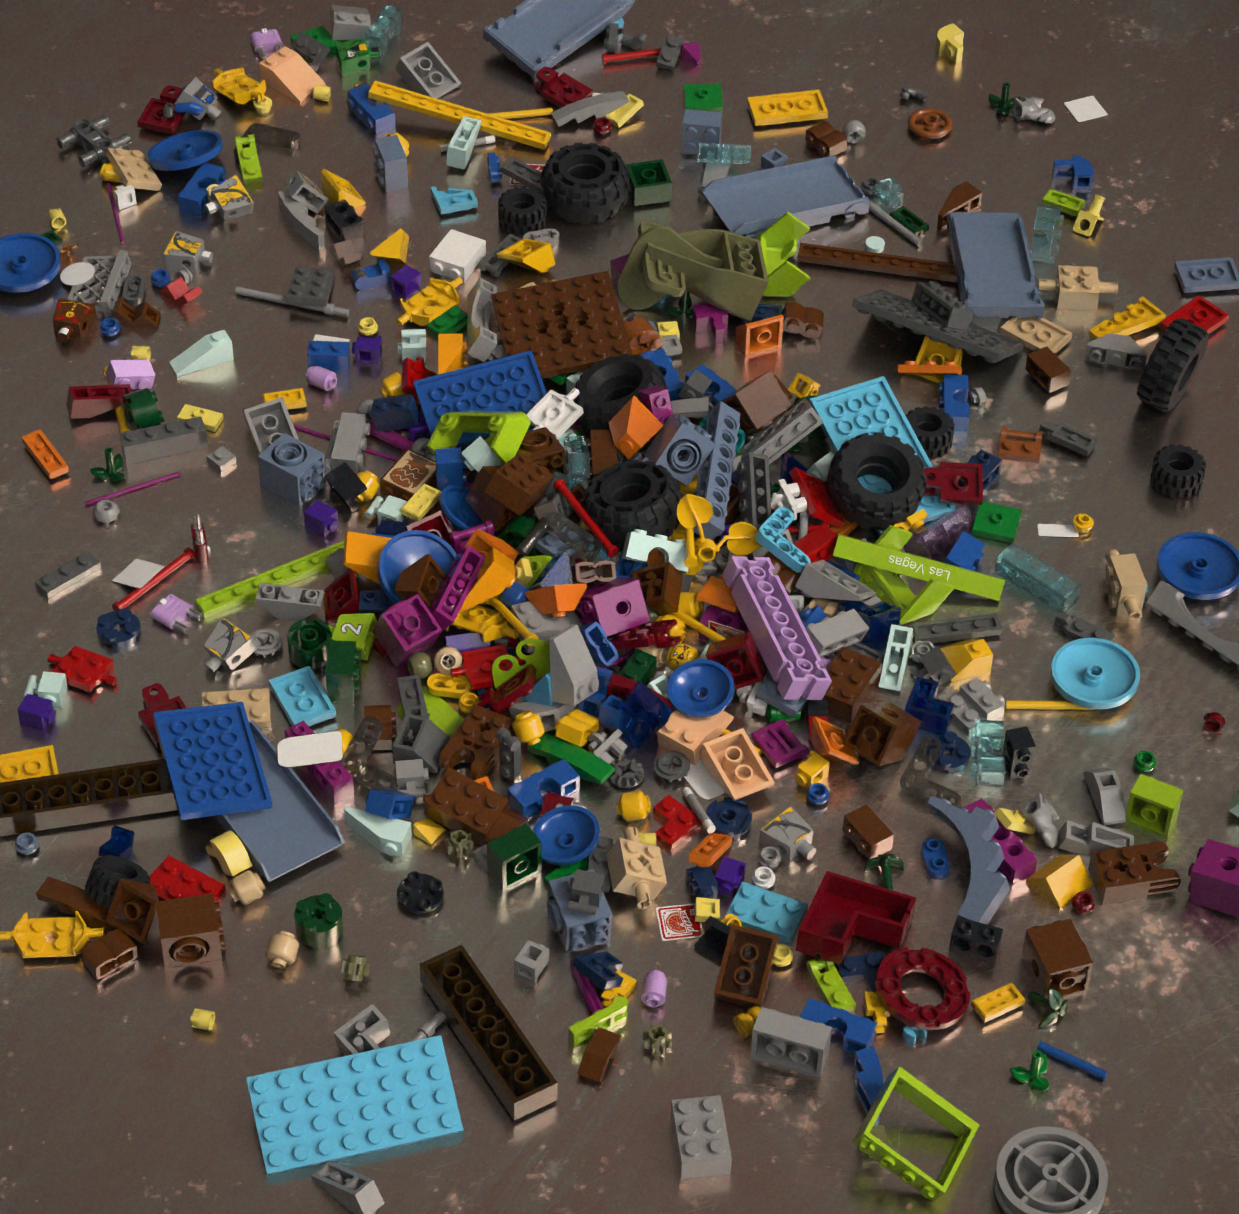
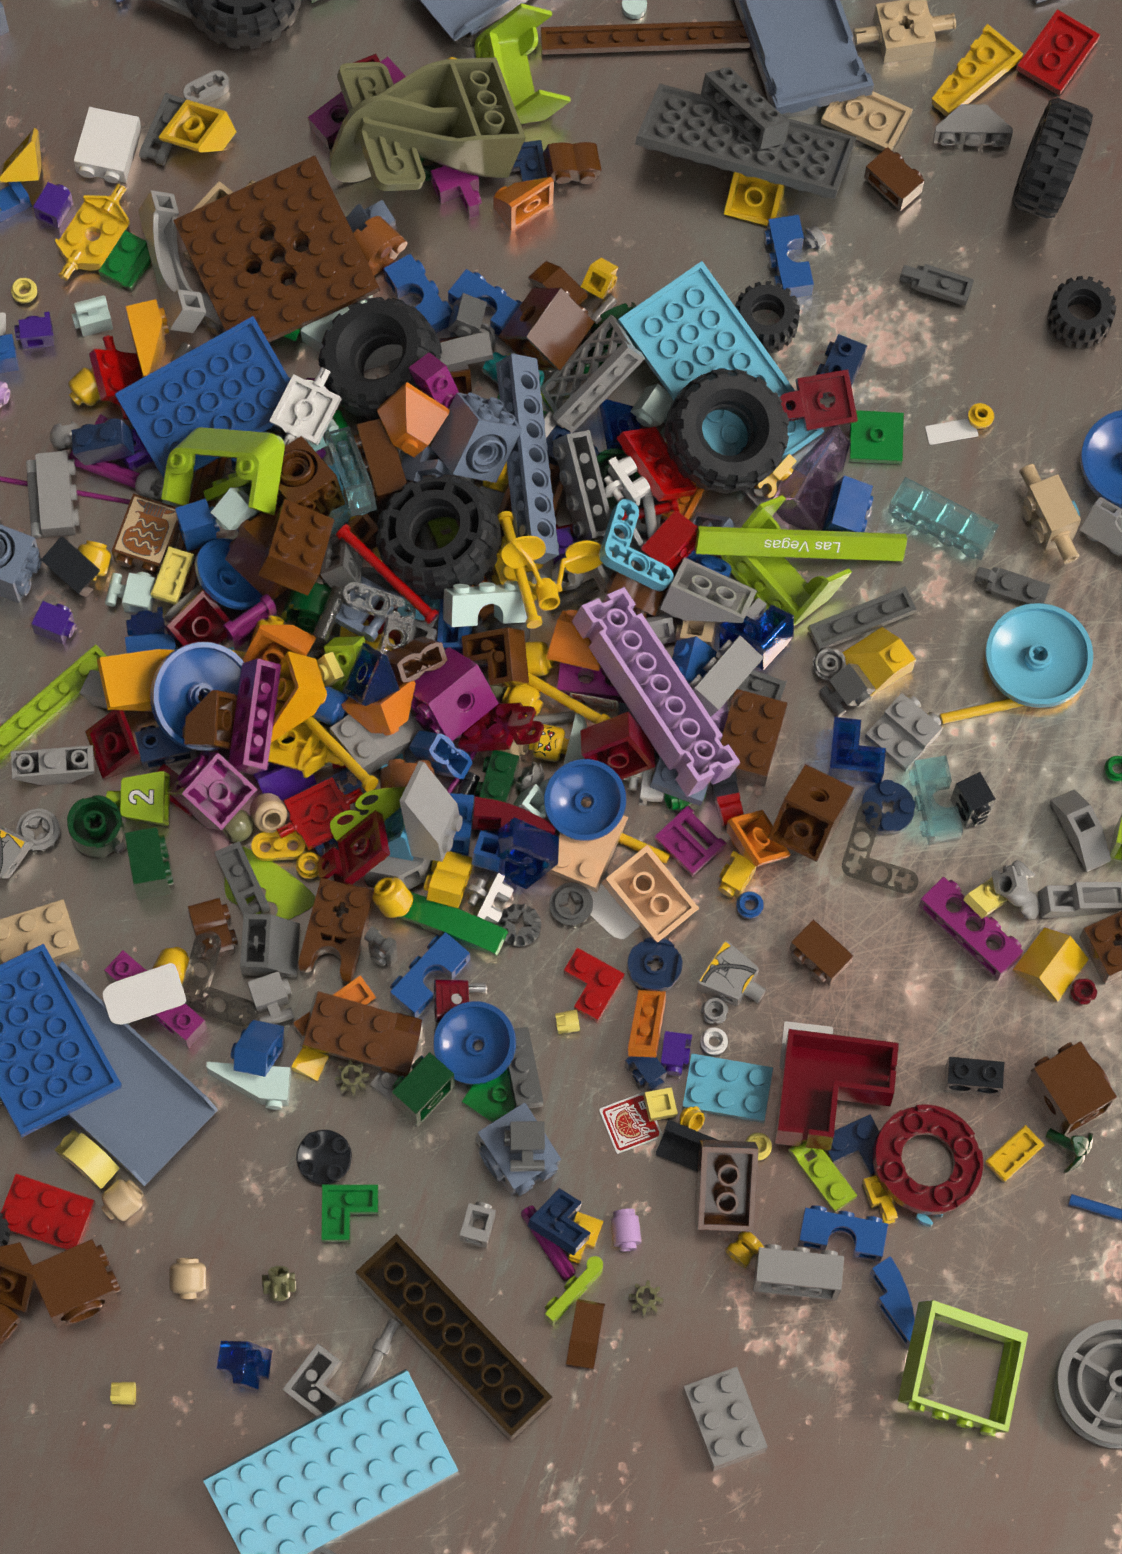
camera: 15 degrees left, 25 degrees up
medium azure plate [269,666,337,726] -> none
dark green brick [294,893,343,950] -> none
medium azure wing [430,186,478,215] -> none
black tyre [498,187,546,236] -> none
tan brick [606,827,667,909] -> none
yellow head [616,790,651,822] -> none
light yellow plate [657,321,680,339] -> none
light grey plate [659,335,682,356] -> none
bar [682,787,716,833] -> none
dark green plant [864,853,904,890] -> none
light aqua slope [879,624,913,692] -> none
orange plate [898,361,962,376] -> none
blue plate [921,838,950,880] -> none
sand blue arch [927,796,1010,925] -> none
dark orange plate [998,427,1042,463] -> none
green plant [1010,1050,1050,1091] -> none
none -> clear blue brick [217,1341,273,1390]
none -> green plate [321,1185,378,1242]

